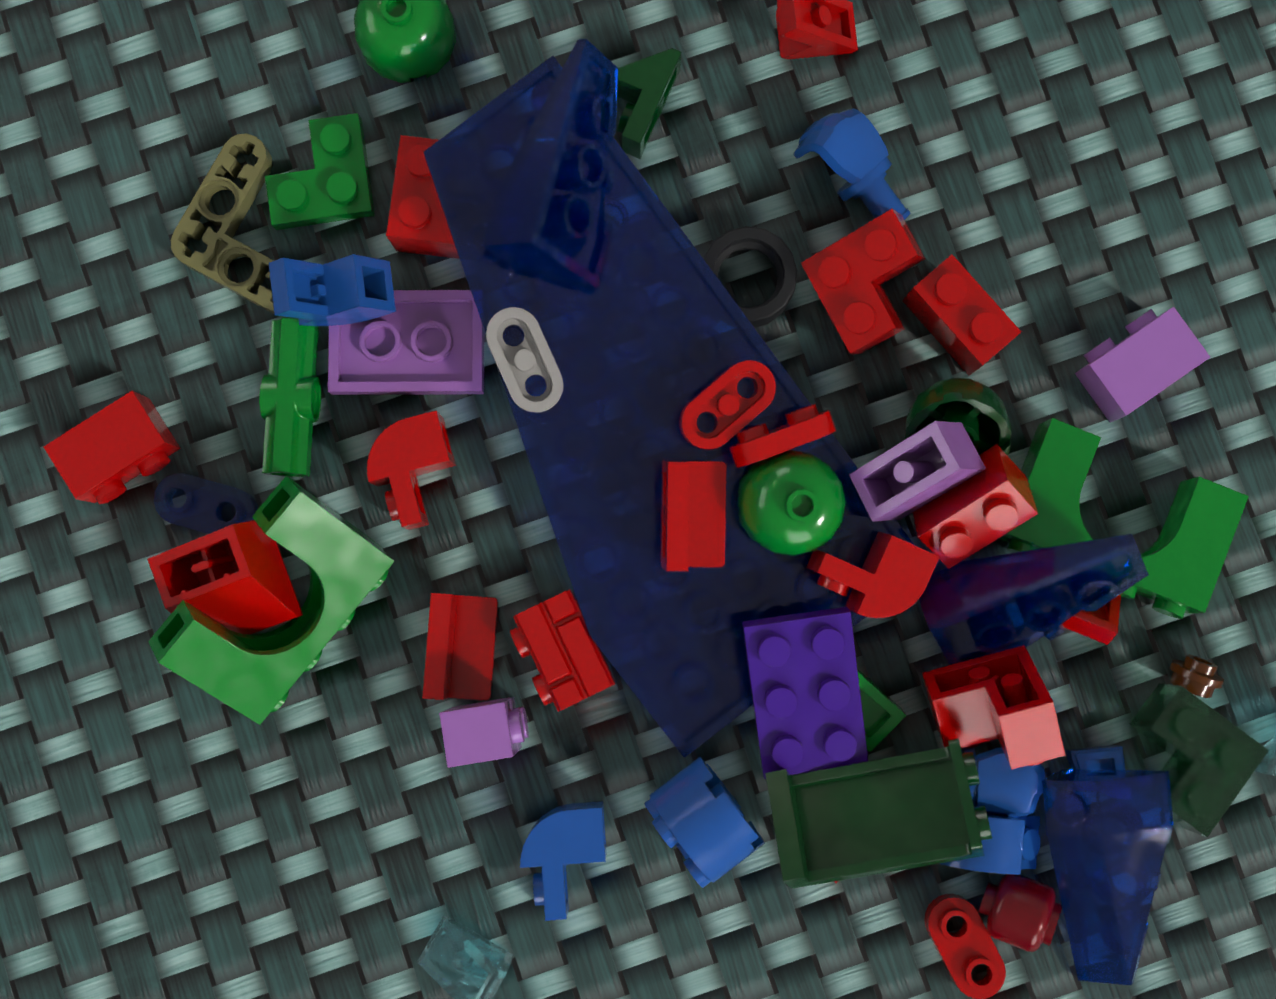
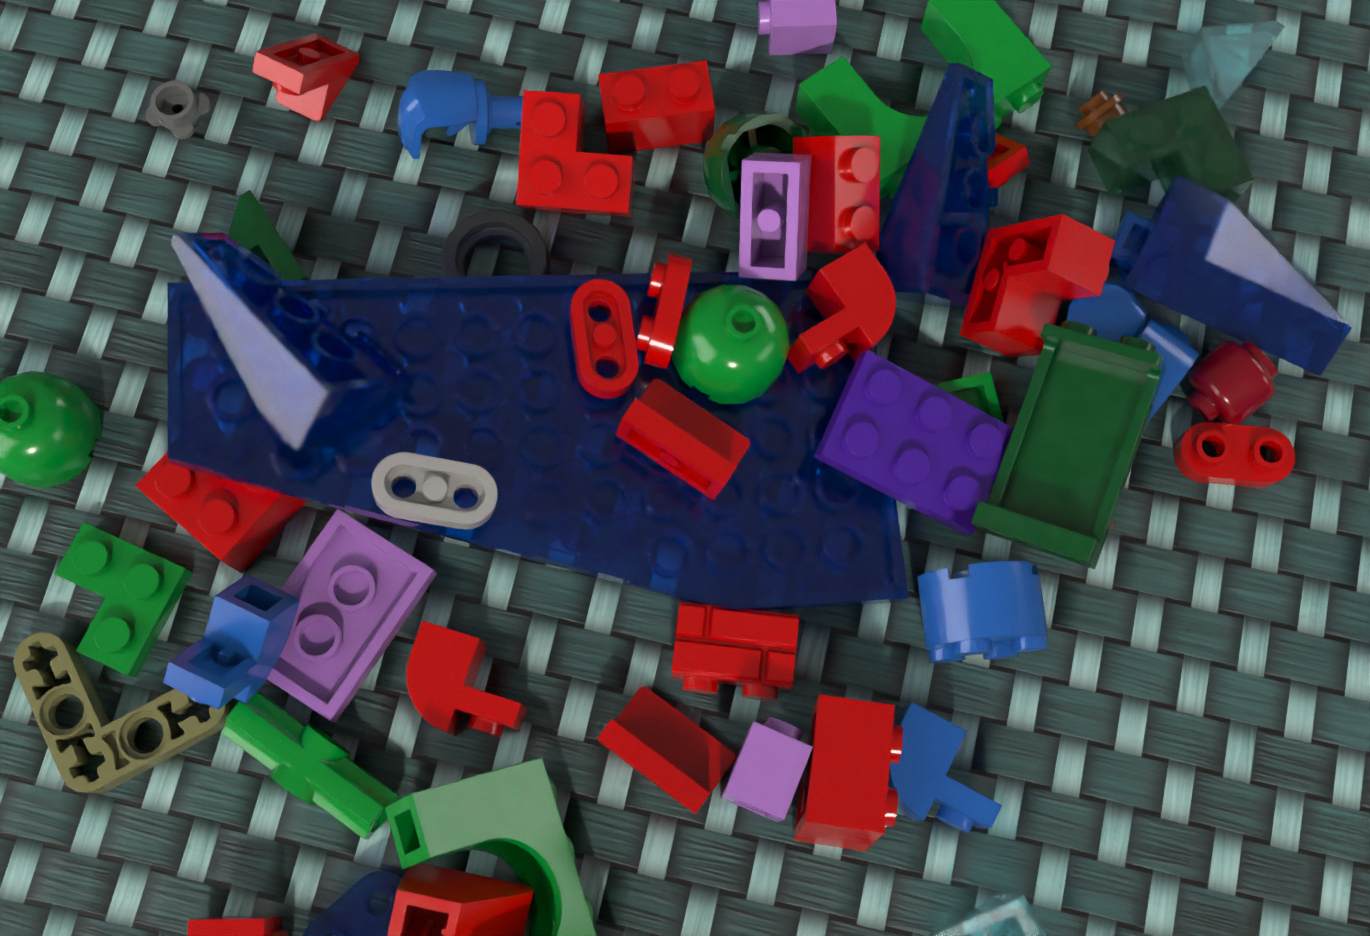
camera: 60 degrees left, 10 degrees down
none -> red brick [794,694,903,851]

